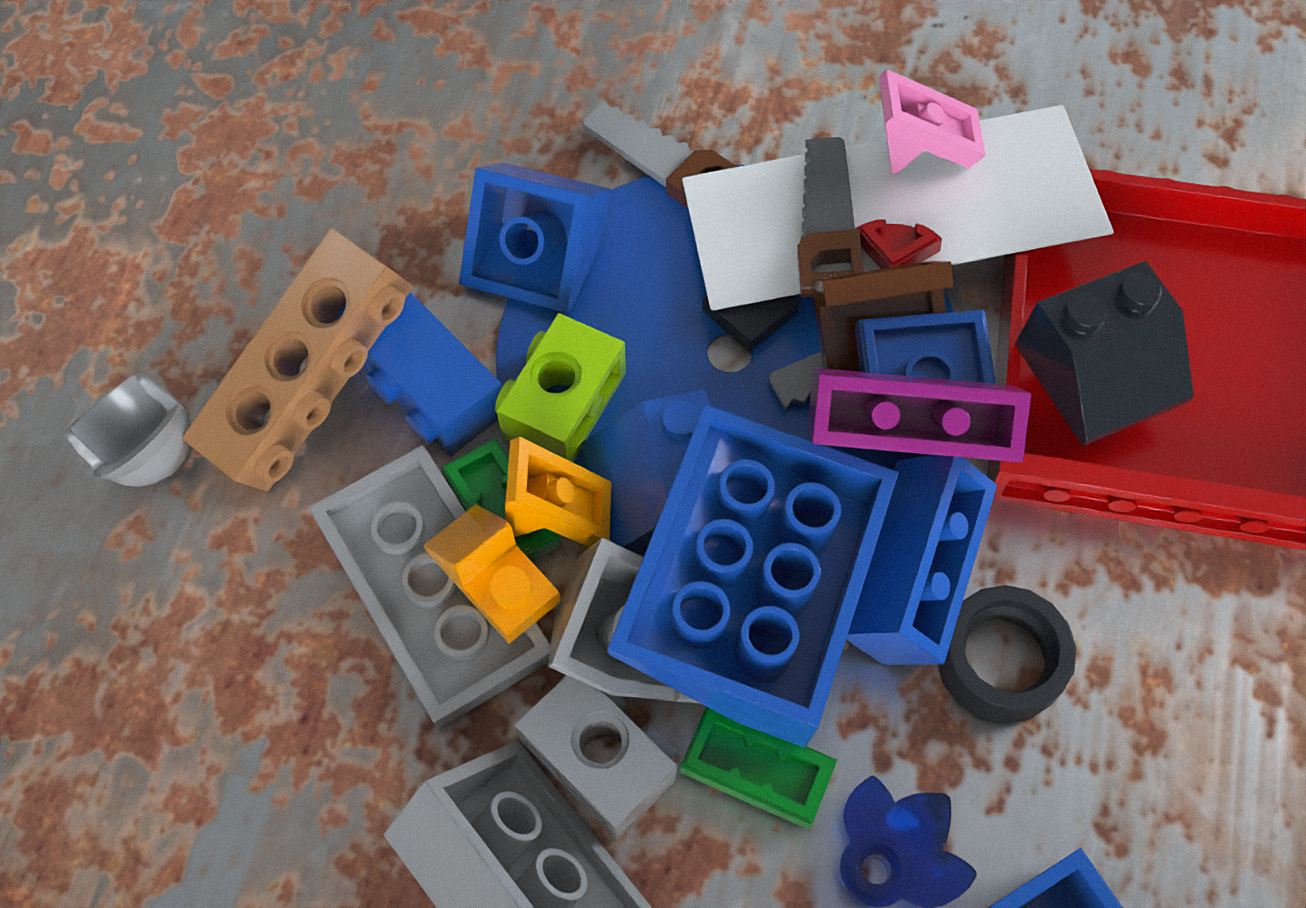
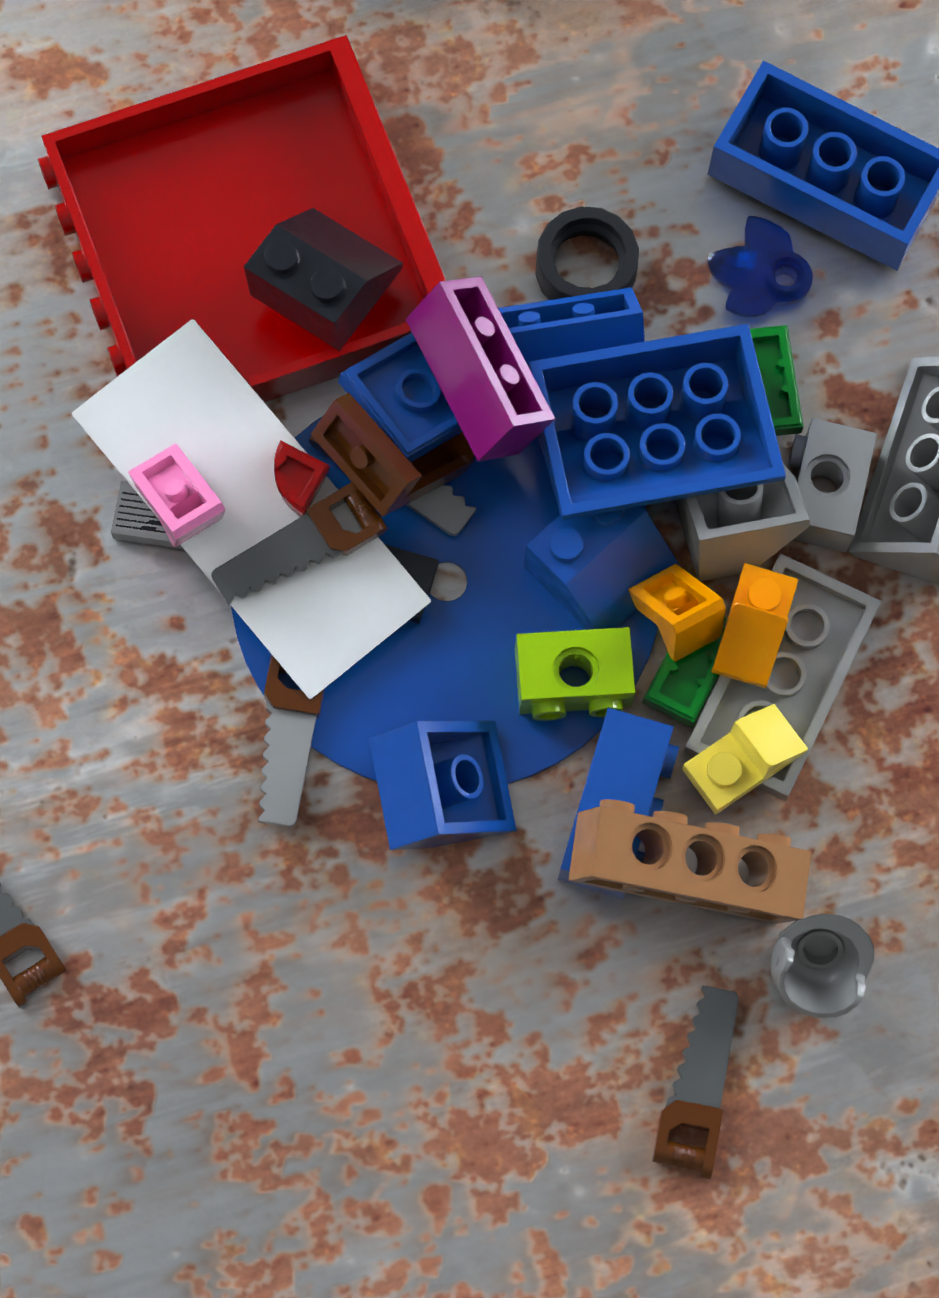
camera: 125 degrees left, 10 degrees up
none -> dark grey piece [652,985,739,1179]
none -> light yellow slope [682,704,808,815]

